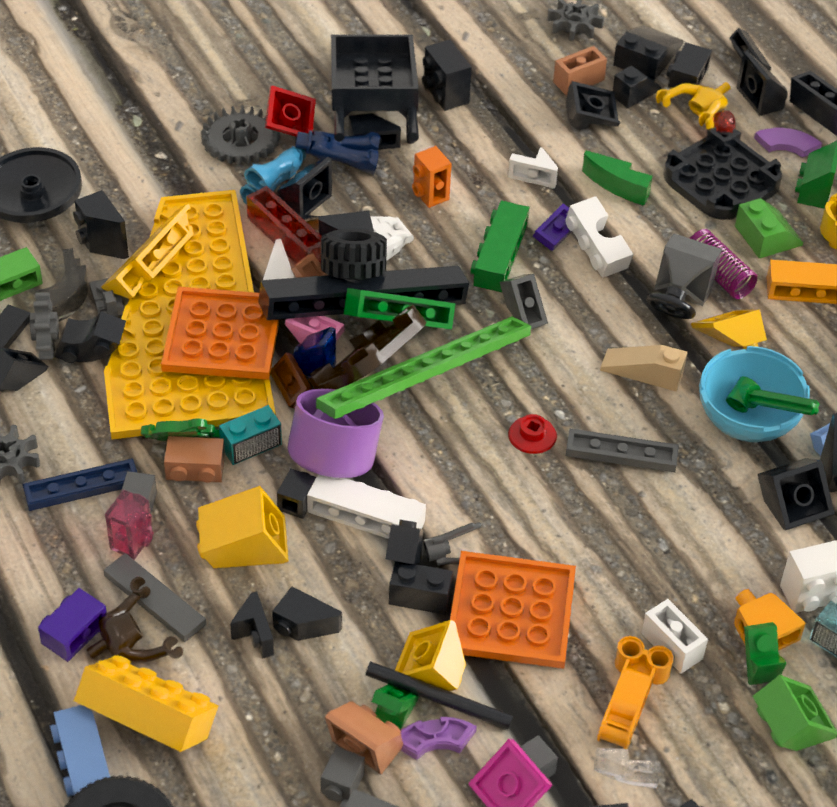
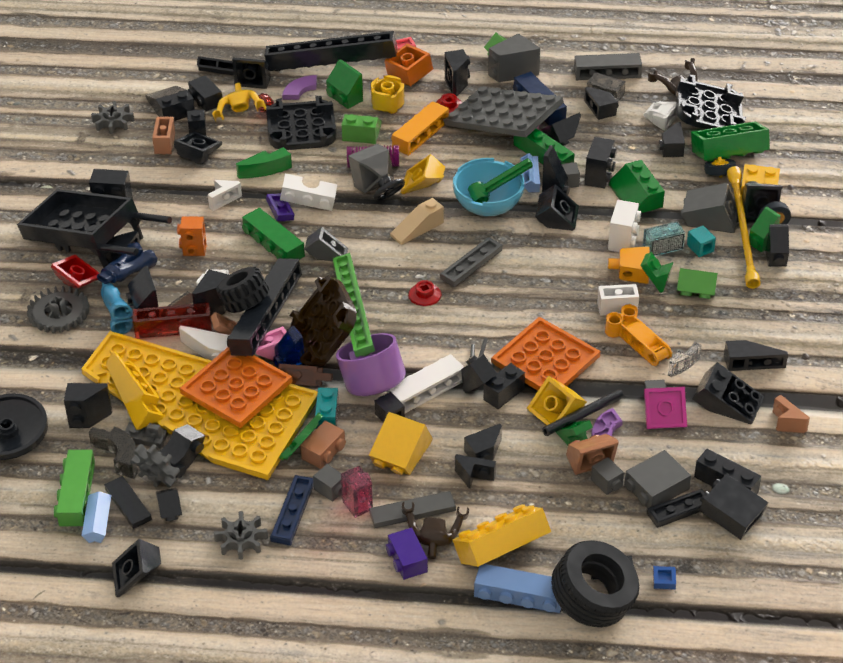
camera: 55 degrees left, 5 degrees down
green brick [344,288,456,329] -> none

